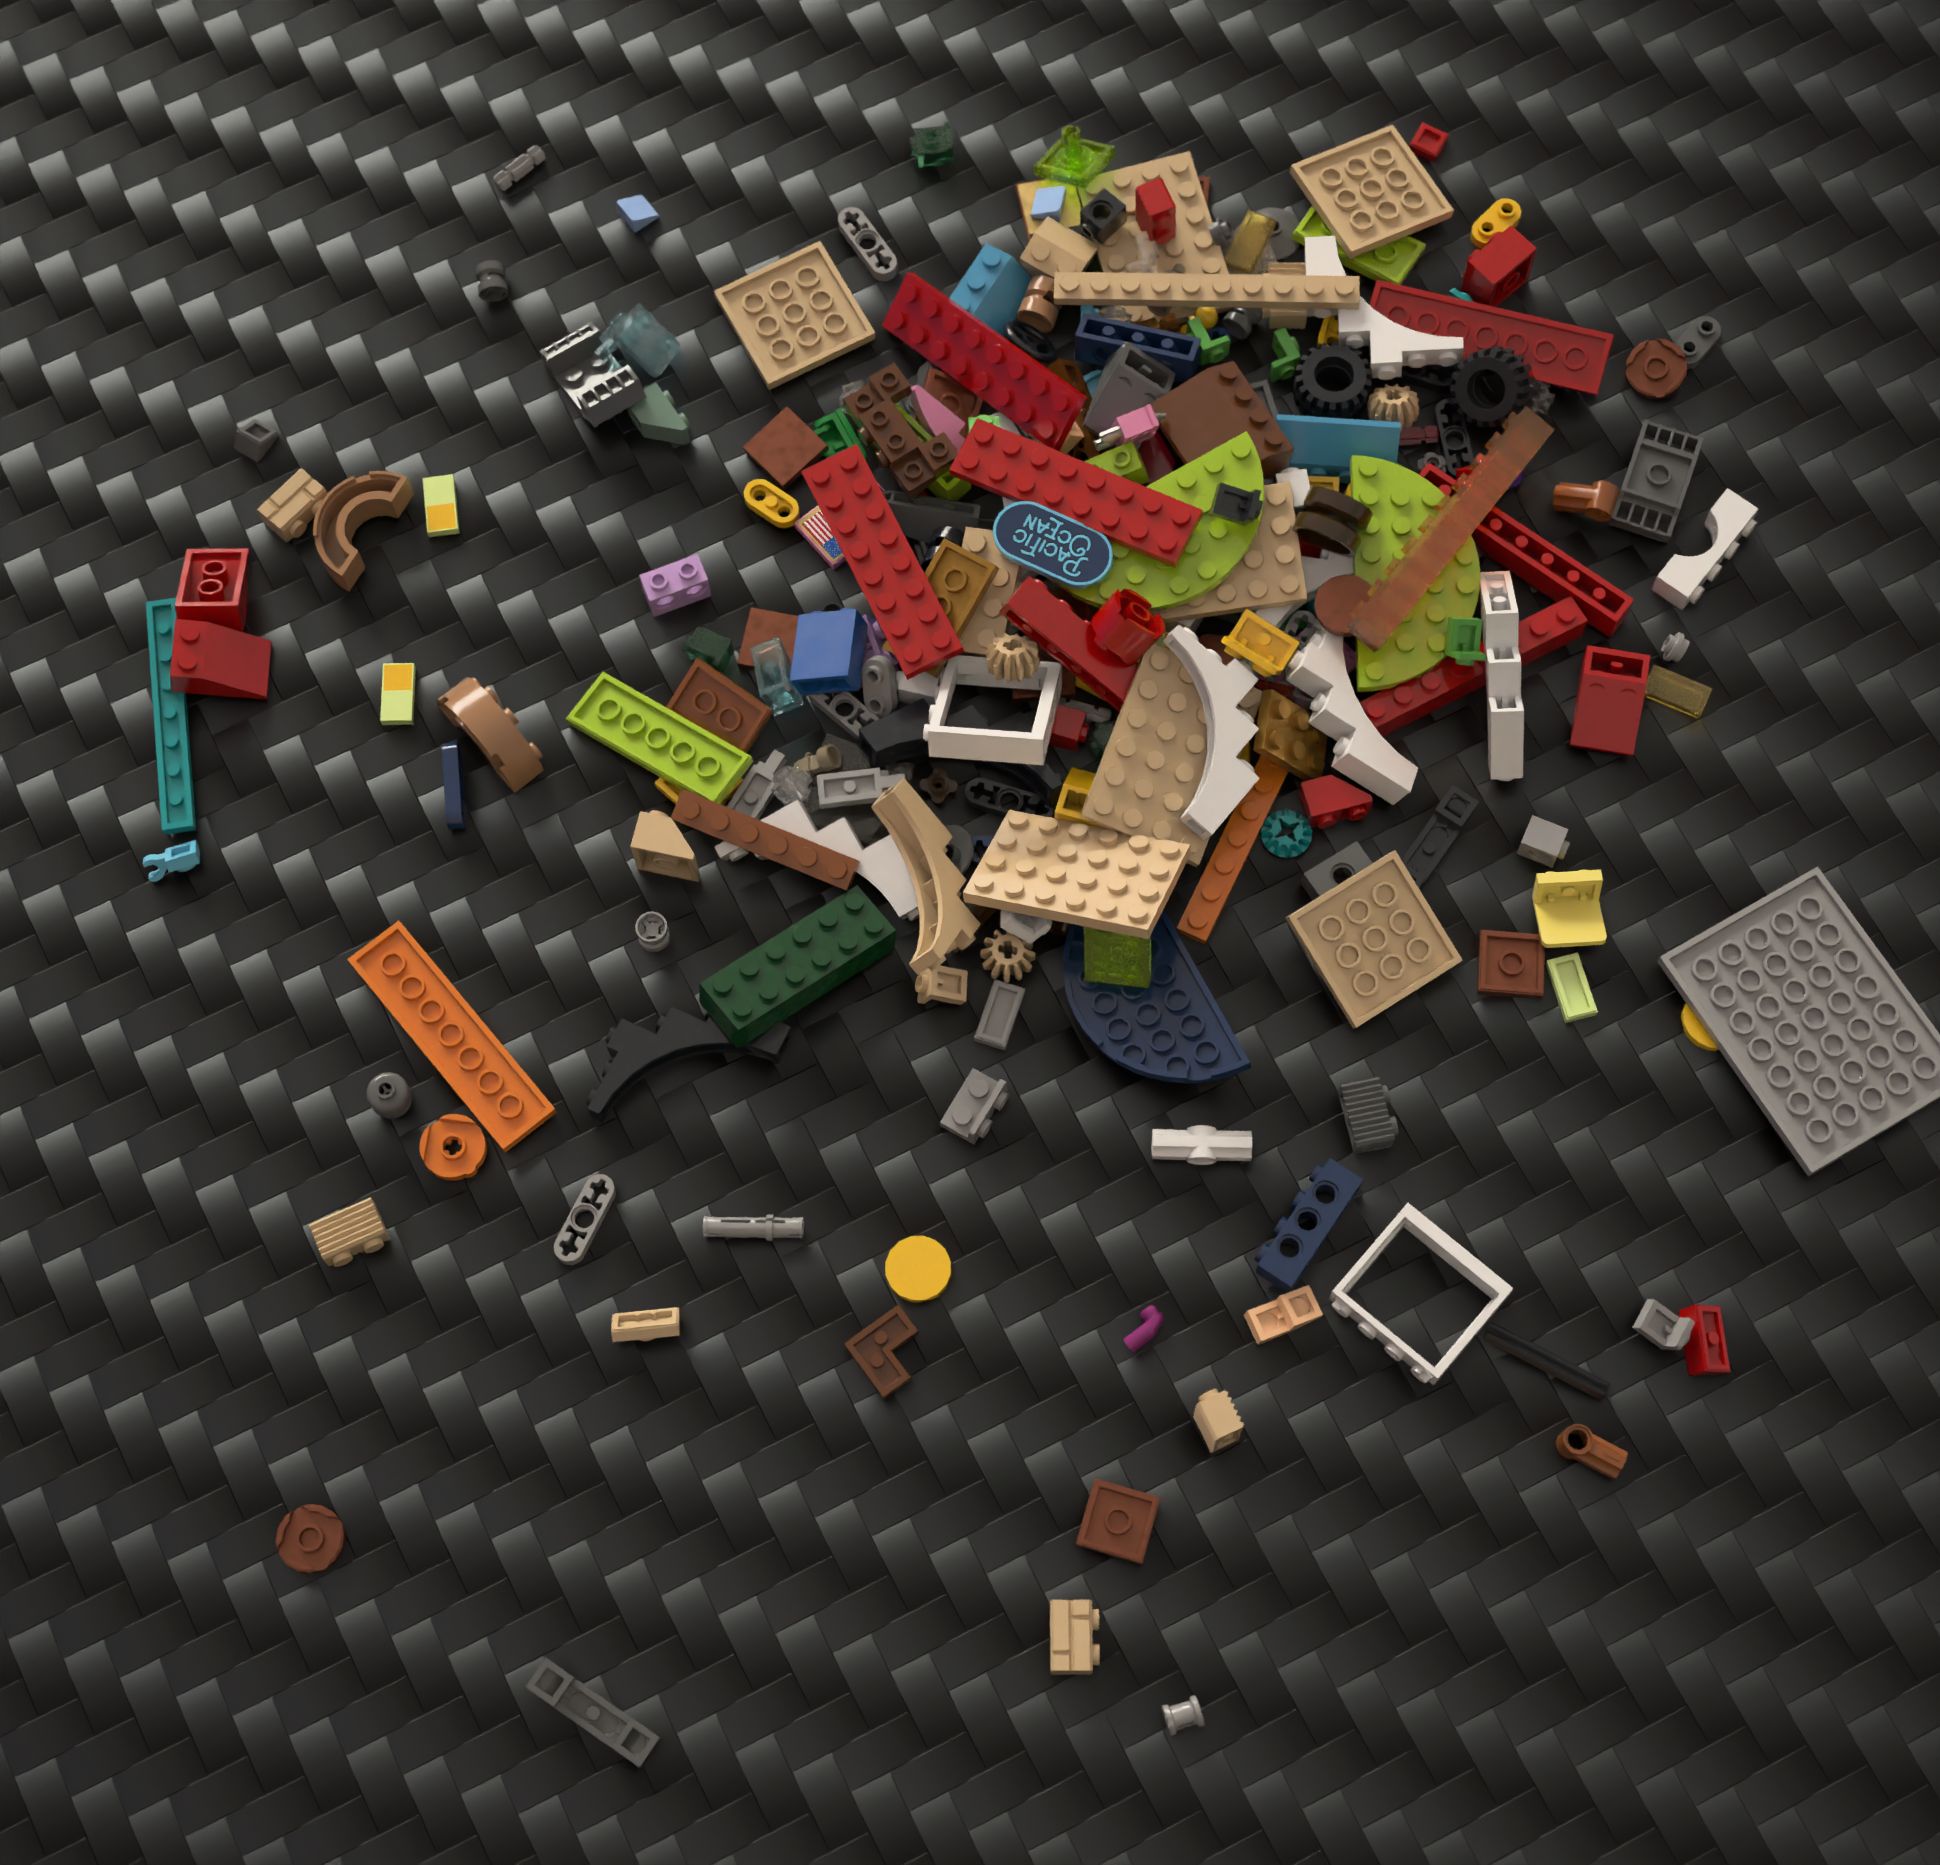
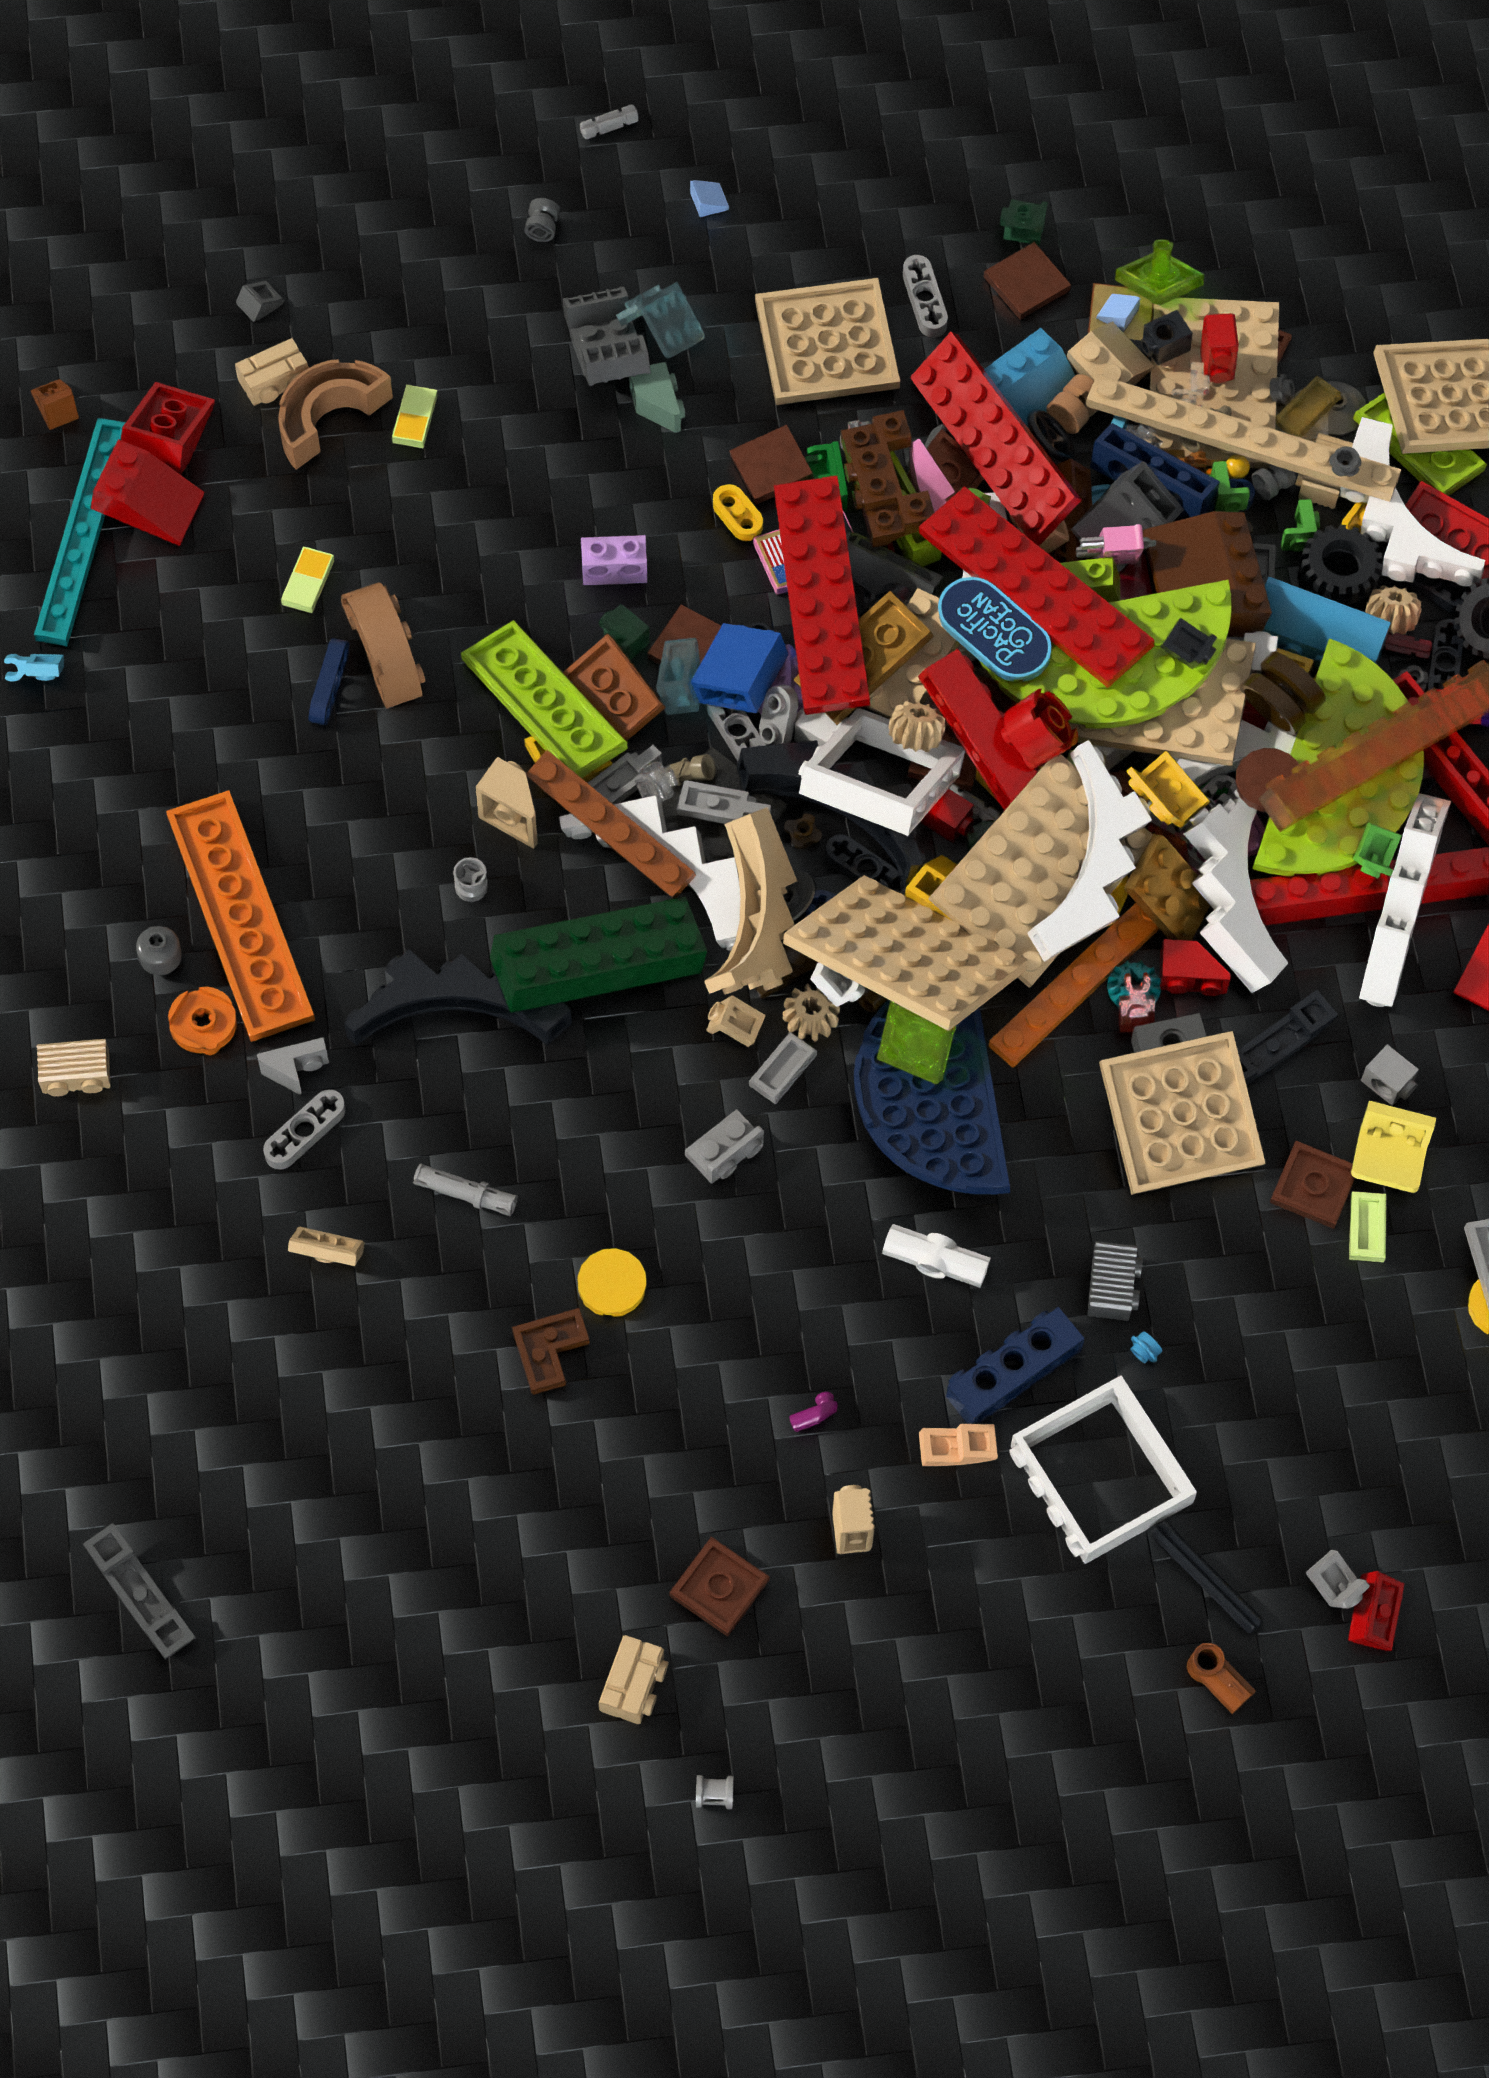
camera: 15 degrees right, 5 degrees down
none -> dark orange slope [30,379,79,430]
none -> light grey slope [257,1038,329,1095]
none -> copper tile [984,242,1071,320]
none -> clear red plate [1119,972,1155,1032]
none -> dark azure plate [1130,1331,1162,1363]
none -> dark grey plate [1329,446,1362,477]

